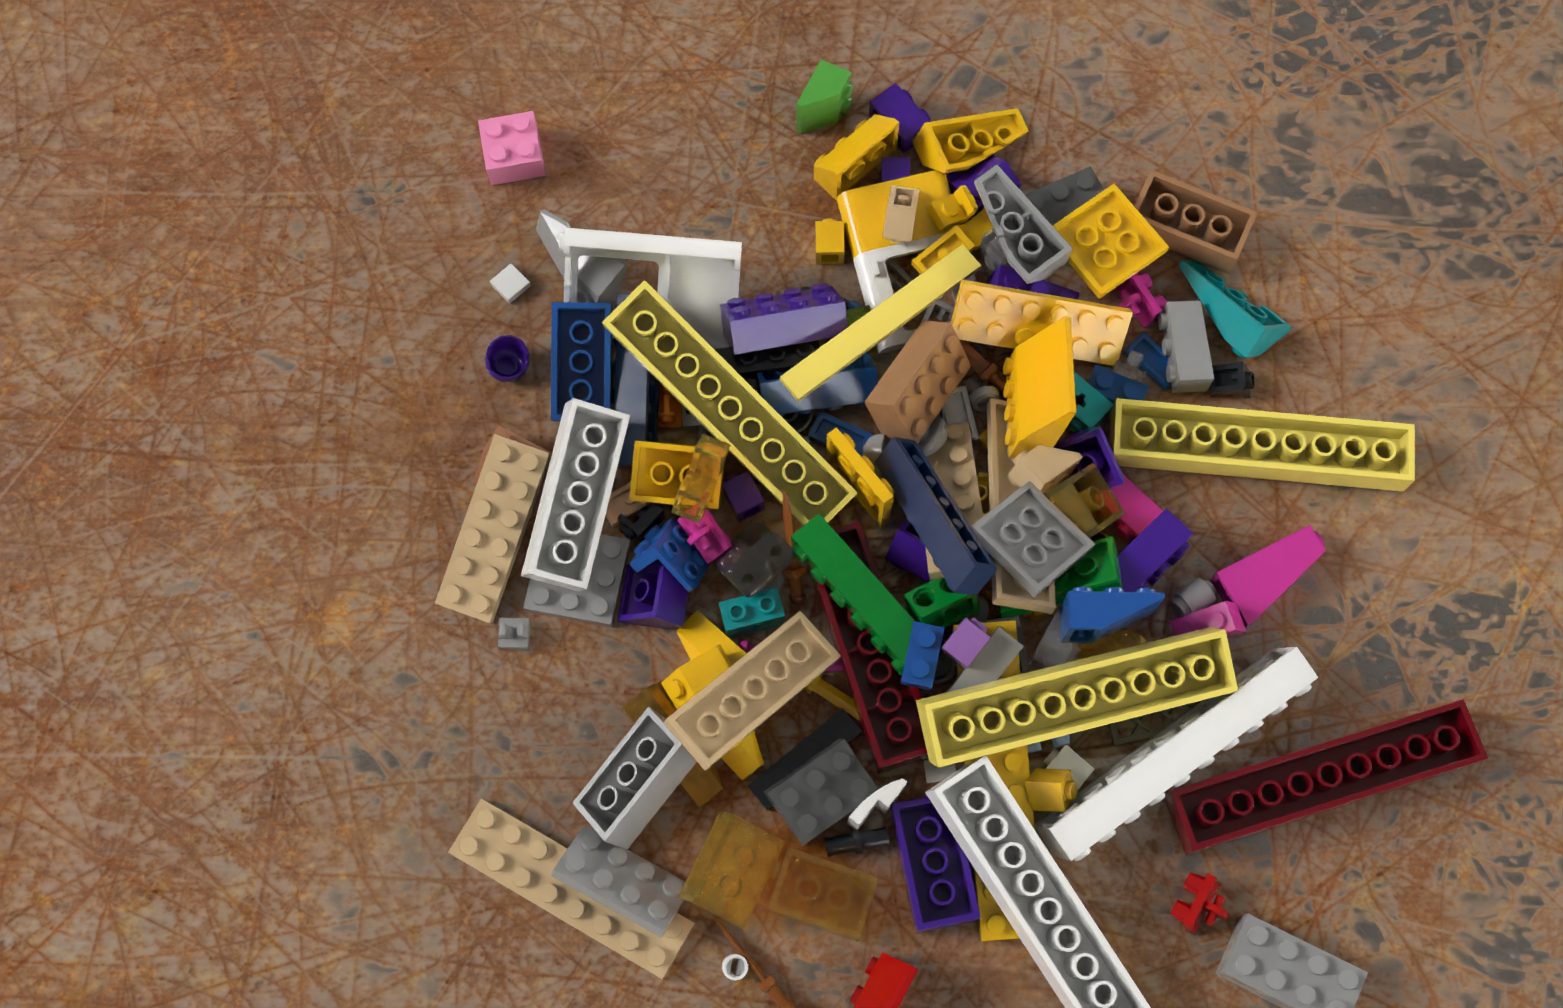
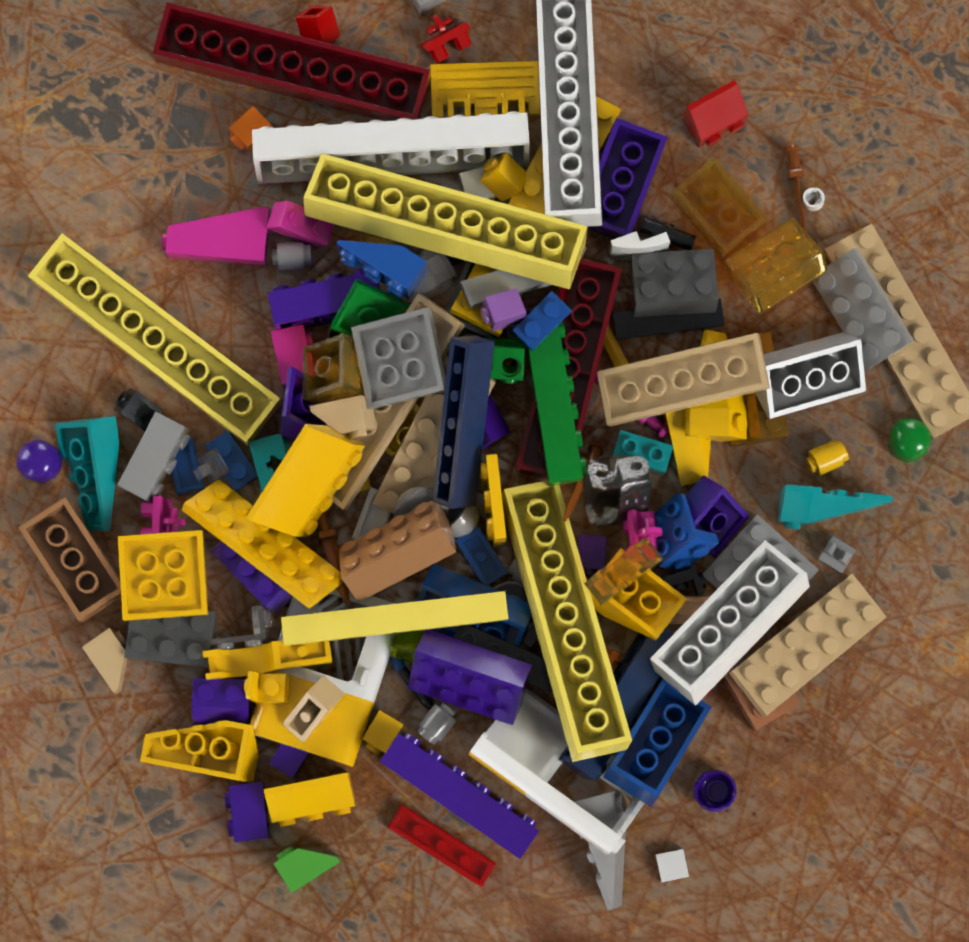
camera: 155 degrees left, 10 degrees up
light grey tile [970,386,1001,412] -> none
light grey wedge [974,165,1073,284] -> none
none -> dark purple hair [16,440,62,483]
none -> tan slope [82,628,127,694]
none -> orange brick [229,106,272,153]
none -> red panel [296,5,340,44]
none -> dark purple brick [380,732,539,859]
none -> red tile [387,804,497,887]
none -> light grey brick [417,702,457,745]
none -> yellow hinge [430,61,540,118]
none -> teal wedge [777,485,893,530]
none -> yellow brick [805,440,849,476]
none -> green hair [888,418,931,463]

